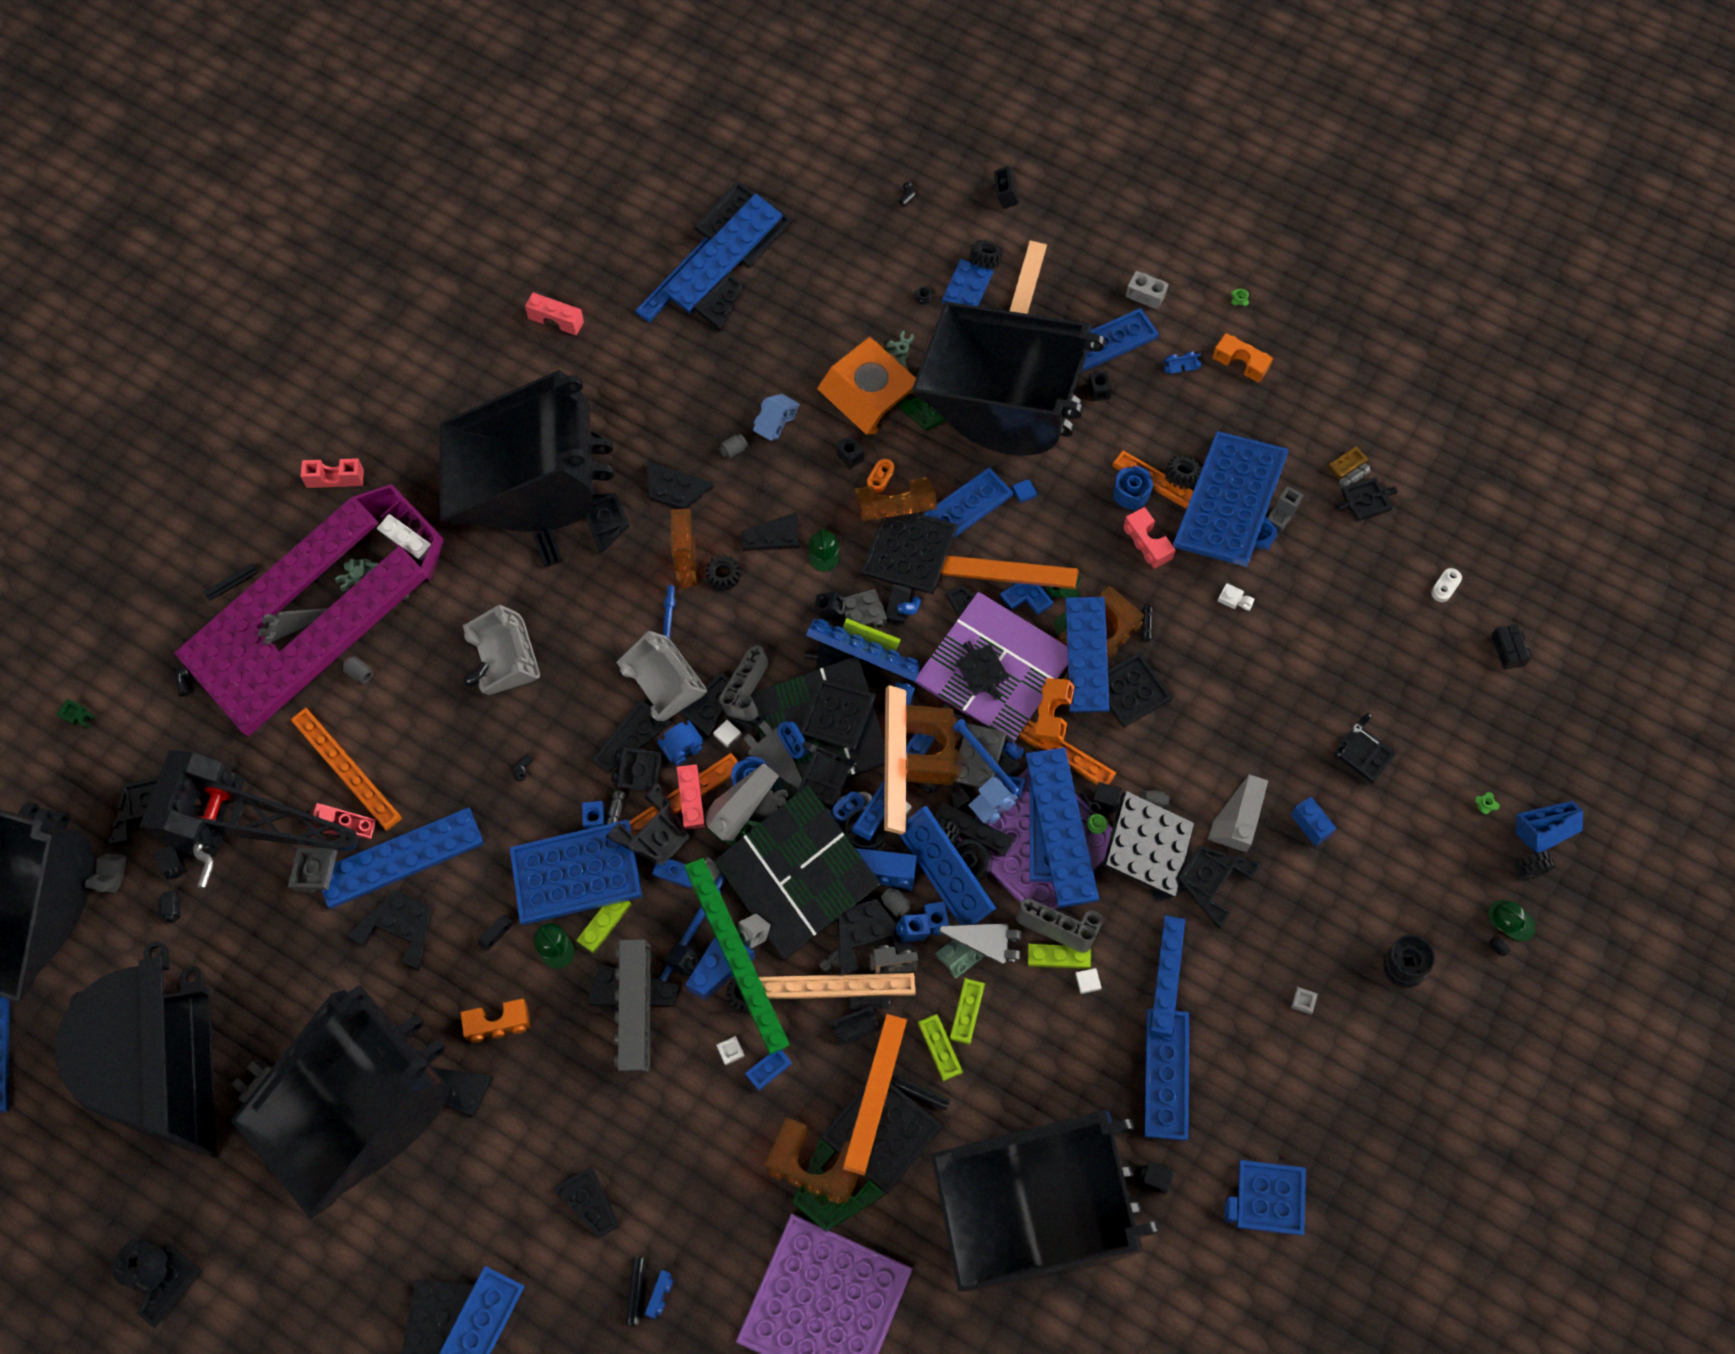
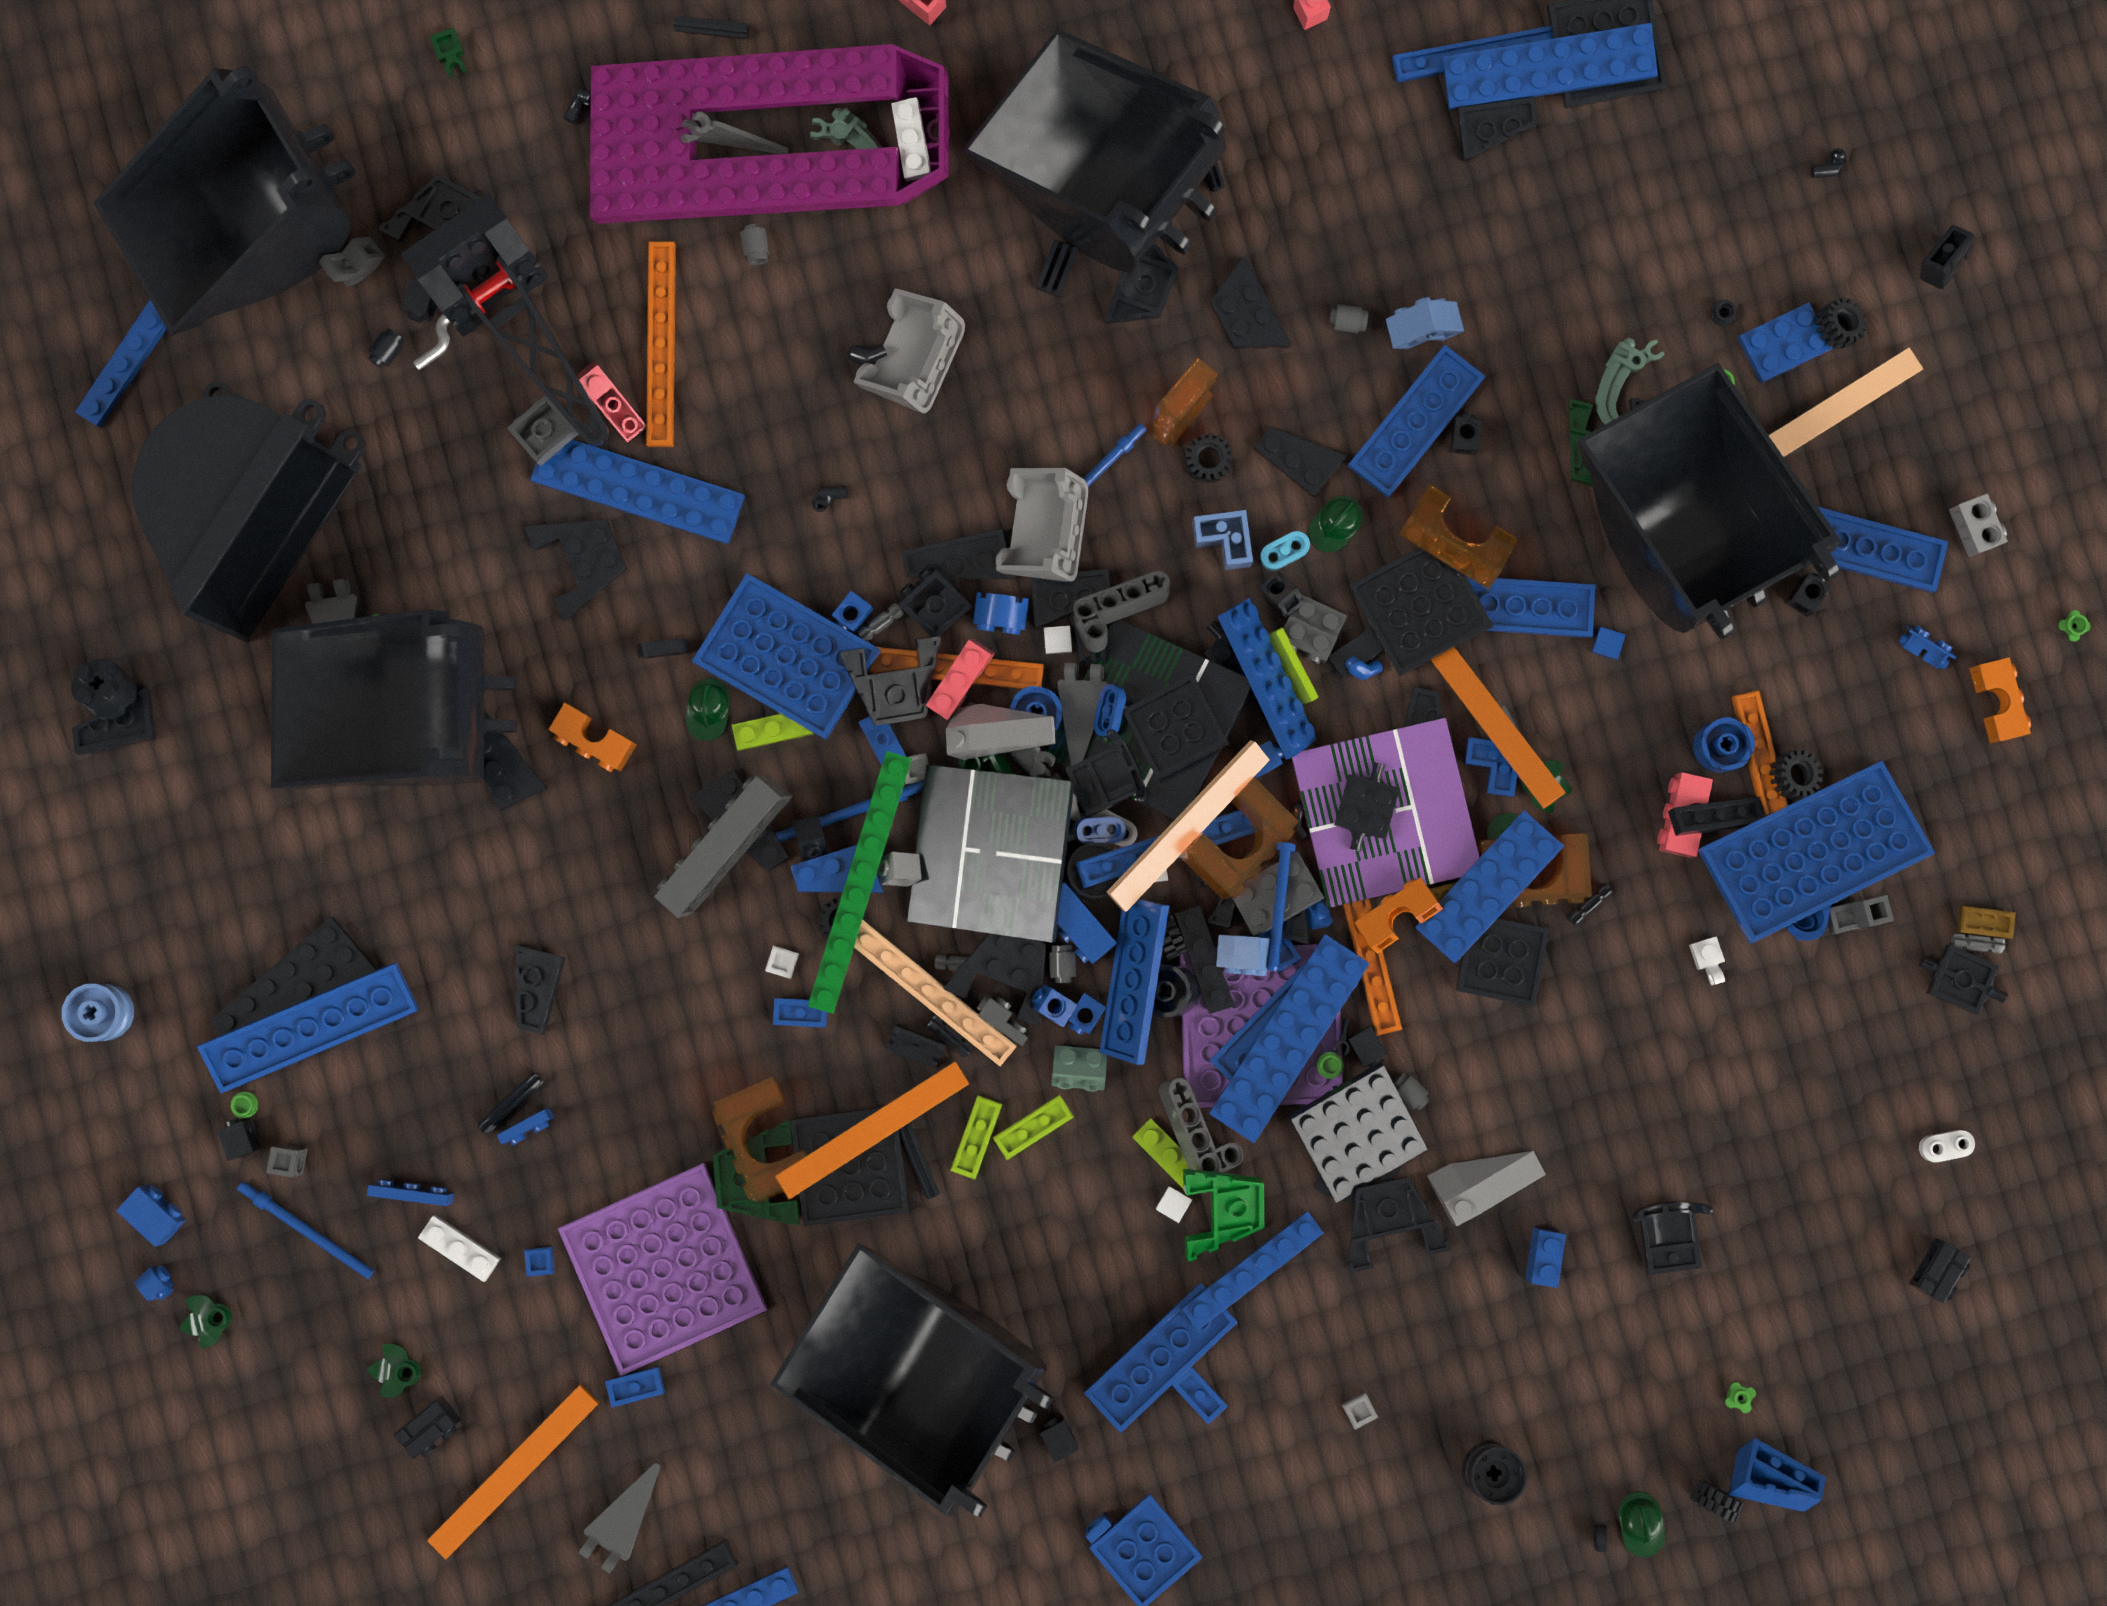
camera: 45 degrees right, 20 degrees up
orange panel [817,337,916,435] -> none
orange plate [867,459,894,493] -> none
flag [938,924,1022,964] -> none
none -> blue plate [1172,1366,1228,1425]
none -> green wing [1183,1169,1264,1262]
none -> medium blue brick [1192,510,1253,570]
none -> medium azure plate [1260,531,1310,571]
none -> blue plate [1347,345,1486,498]
none -> black plate [1668,797,1766,836]

